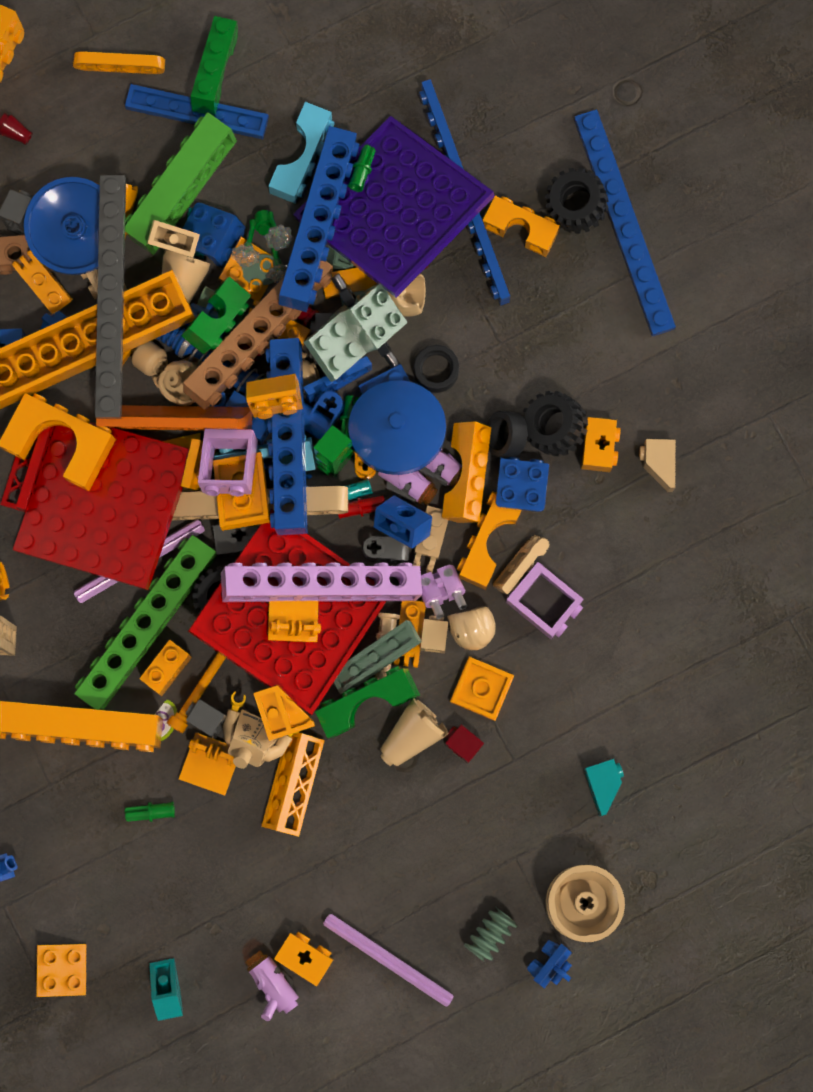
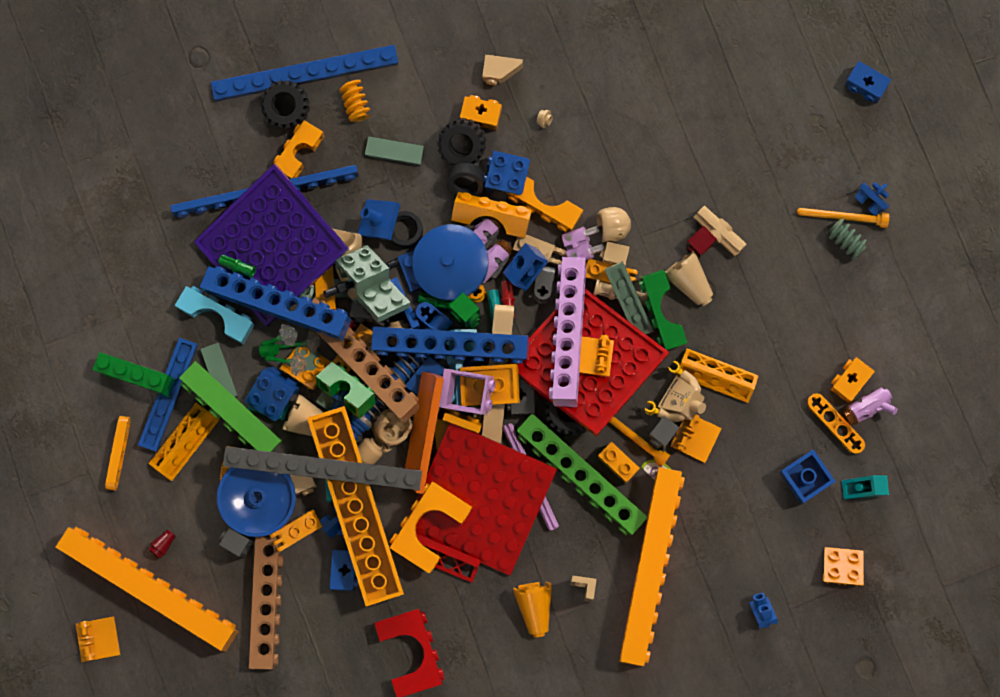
camera: 80 degrees left, 0 degrees up
green axle [125,802,175,822] -> none
tan slope [147,220,200,258] -> none
light orange slope [246,374,303,419] -> none
light orange wing [253,685,315,741] -> none
lavender axle [323,914,453,1006] -> none
light orange tile [450,657,514,721] -> none
tan hinge [493,535,550,595] -> none
lavender window [506,562,584,639] -> none
tan piece [545,865,625,942] -> none
teal slope [584,759,624,817] -> none
none -> light orange fence [148,403,219,481]
none -> sand green tile [200,343,238,398]
none -> light orange piece [339,80,372,122]
none -> blue tile [358,199,401,241]
none -> sand green tile [365,136,424,166]
none -> tan plate [537,110,553,128]
none -> tan piece [693,206,746,256]
none -> blue brick [779,449,836,505]
none -> light orange piece [797,208,889,228]
none -> light orange beam [807,393,865,454]
none -> blue brick [845,61,892,103]

